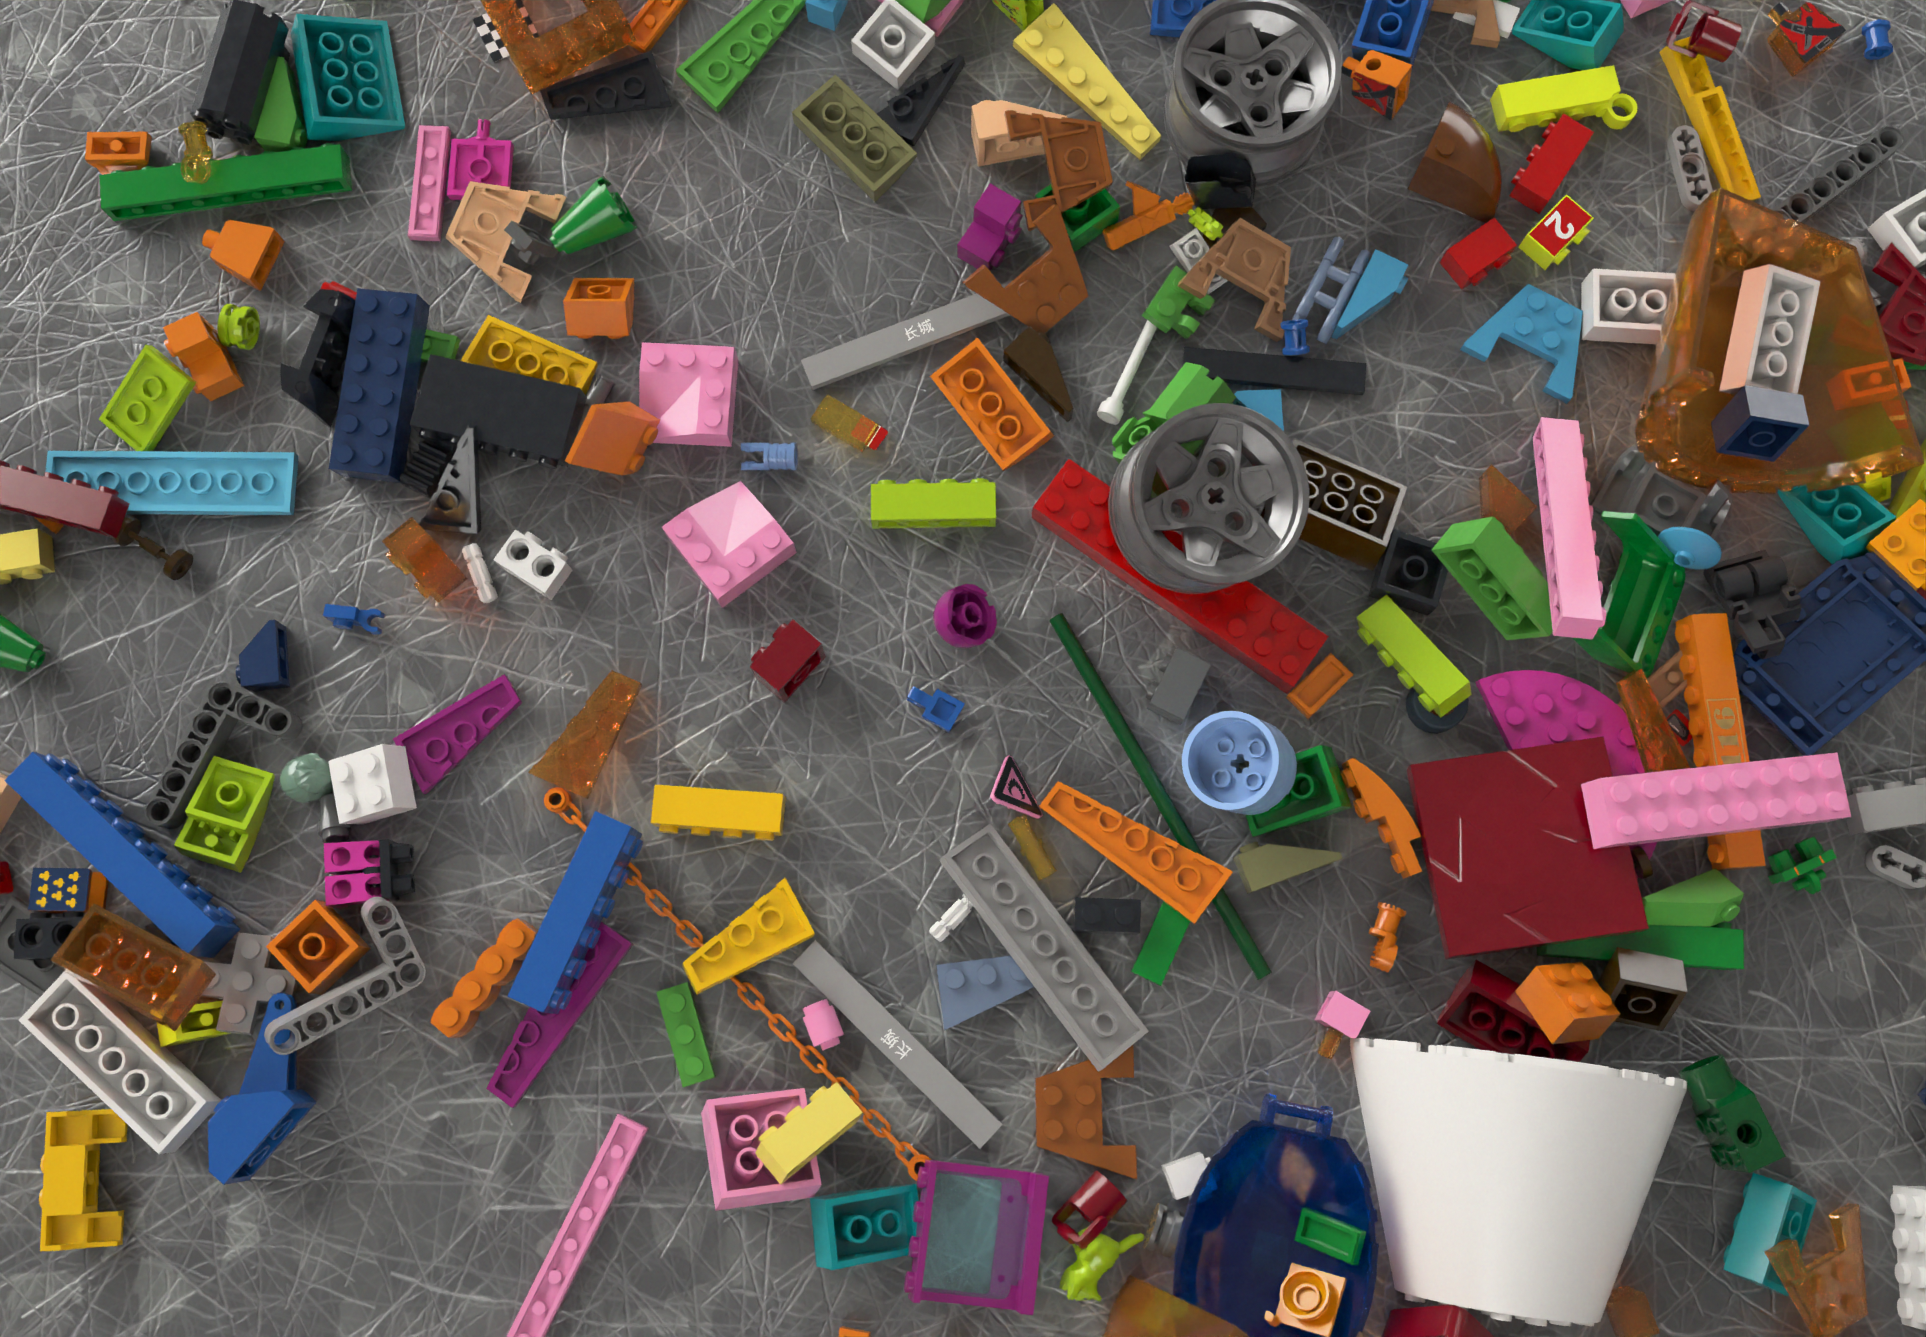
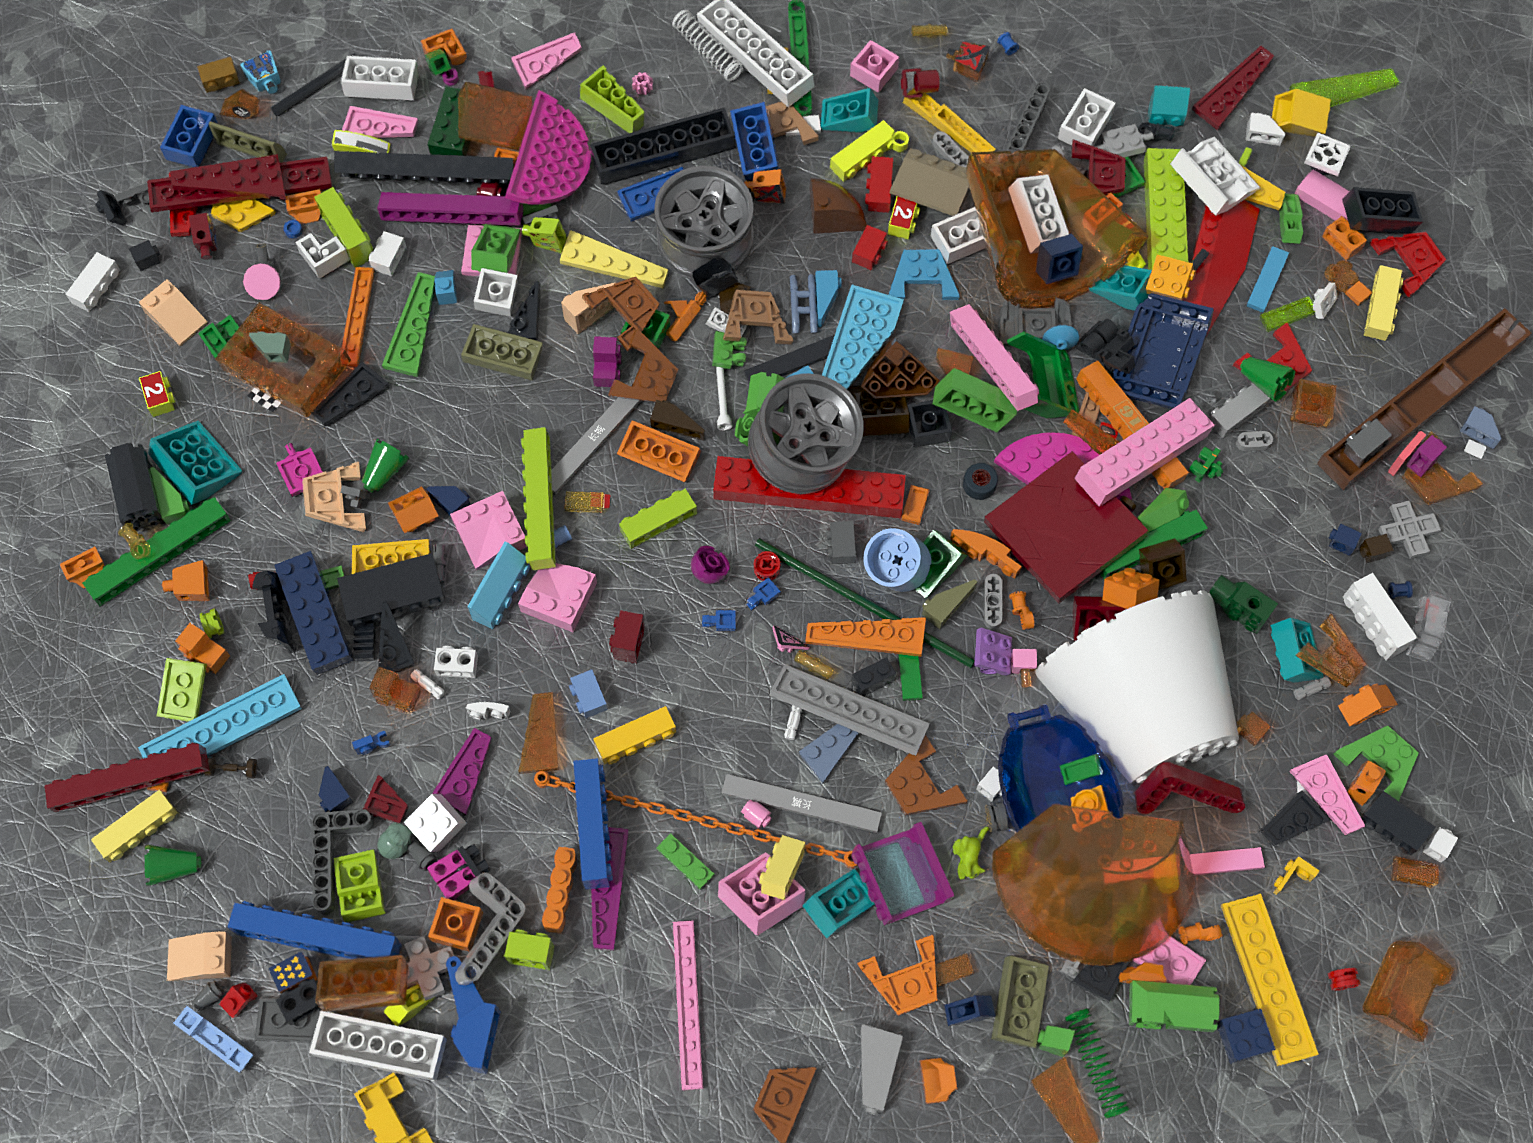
camera: 30 degrees left, 10 degrees down
bright pink tile [408,125,451,241] -> none
orange slope [565,402,660,476] -> none
yellow wing [682,878,815,994] -> none
dark red piece [1052,1170,1128,1249] -> none
lime axle [1187,207,1224,240] -> none
blue bush [1280,319,1310,355] -> none
lime brick [1356,594,1472,718] -> none
none -> dark red wing [363,775,409,824]
none -> dark blue slope [426,486,471,517]
none -> white slope [466,702,511,720]
none -> medium azure slope [467,541,530,629]
none -> lime brick [505,930,554,970]
none -> lime brick [521,427,556,570]
none -> medium blue brick [569,670,608,718]
none -> blue plate [746,578,781,610]
none -> red wheel [754,551,780,581]
none -> medium azure wing [822,285,904,389]
none -> reddish brown brick [861,337,940,398]
none -> dark tan slope [889,148,976,216]
none -> medium lavender plate [975,628,1012,676]
none -> light grey beam [984,574,1002,629]
none -> light grey axle [1293,677,1331,700]

